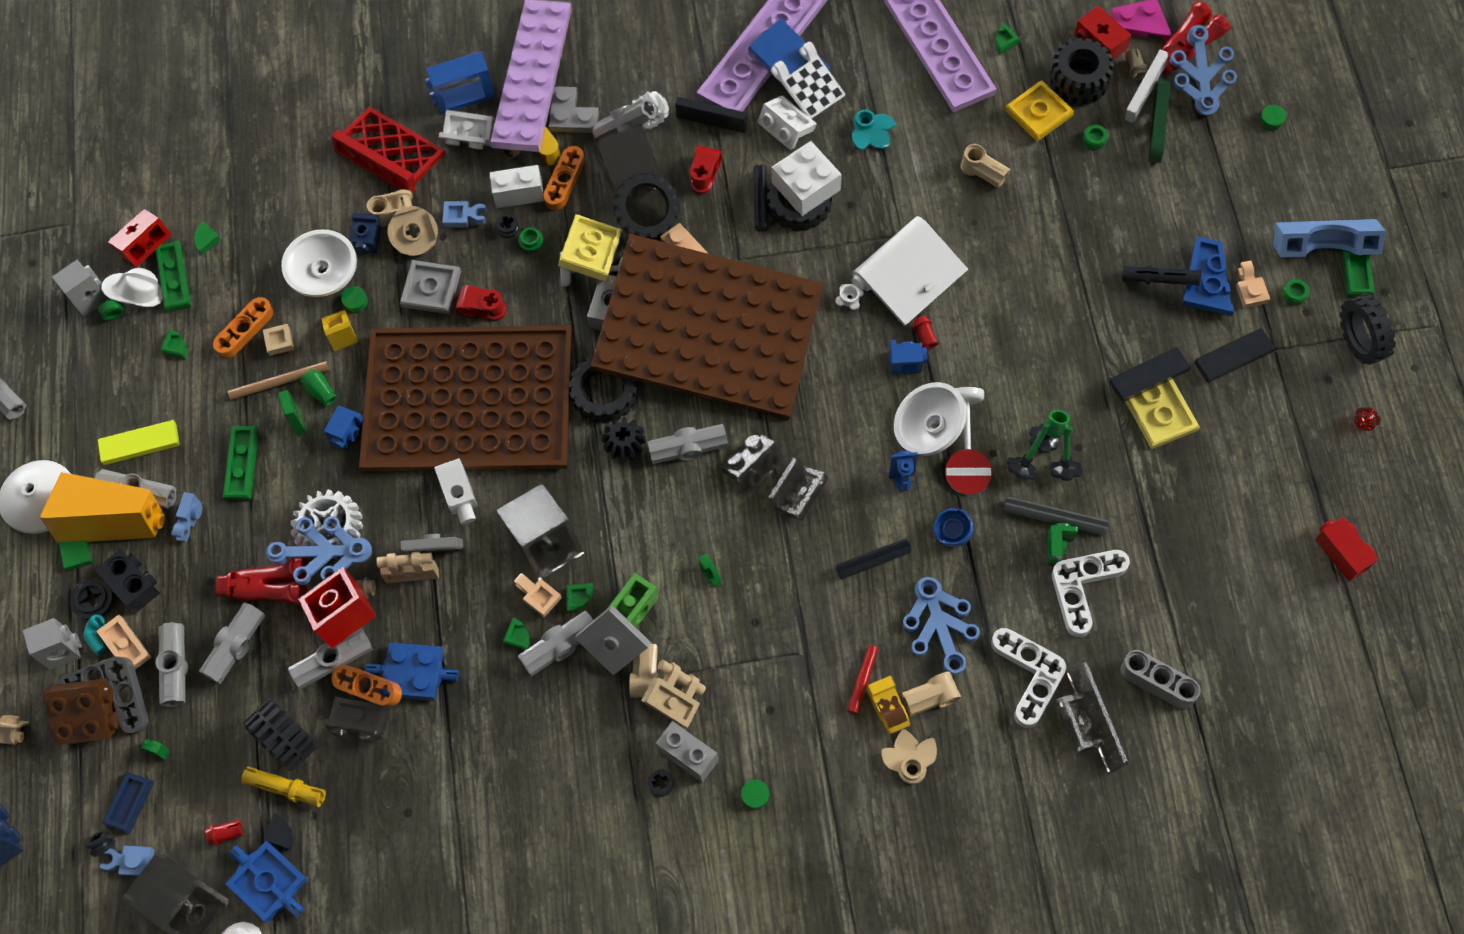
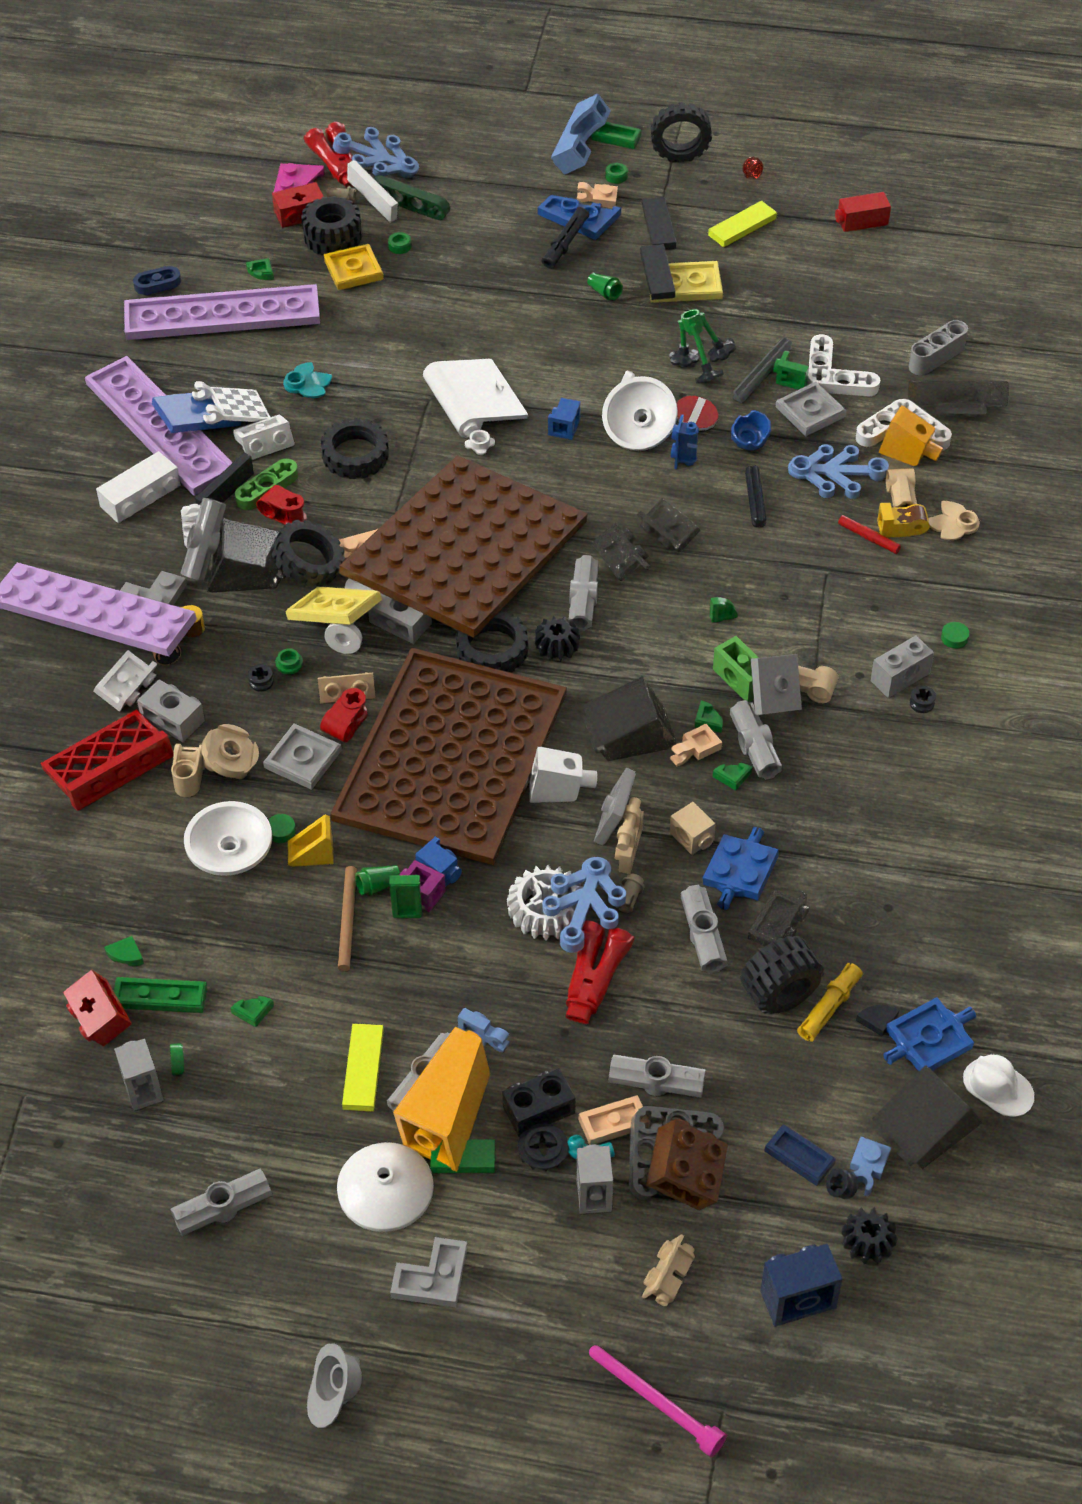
camera: 75 degrees left, 15 degrees down
white piece [102,268,163,307] -> none
green tile [140,739,170,760] -> none
light grey piece [199,603,265,684] -> none
red pin [205,819,244,846] -> none
orange beam [213,297,273,358] -> none
green tile [223,426,259,501] -> none
tan plate [263,324,294,356] -> none
red brick [299,567,376,649] -> none
orange beam [332,665,402,707] -> none
dark blue brick [349,213,382,254] -> none
blue window [425,51,496,114] -> none
medium blue plate [442,201,487,228] -> none
white brick [490,165,544,208] -> none
orange beam [543,146,585,210] -> none
tan plate [641,660,706,728] -> none
black axle [754,164,768,231] -> none
white brick [772,141,841,216] -> none
red pin [912,316,939,350] -> none
tan piece [961,144,1010,188] -> none
green tile [1260,105,1286,130] -> none
none -> white brick [96,451,180,523]
none -> light grey brick [137,679,205,742]
none -> bright green beam [235,459,298,510]
none -> tan hinge [318,672,375,704]
none -> magenta brick [400,860,446,912]
none -> green cone [587,273,623,300]
none -> tan brick [670,802,715,855]
none -> neon yellow tile [708,201,777,247]
none -> light grey plate [776,382,847,436]
none -> black gear [841,1207,898,1265]
none -> light orange torso [878,405,943,466]

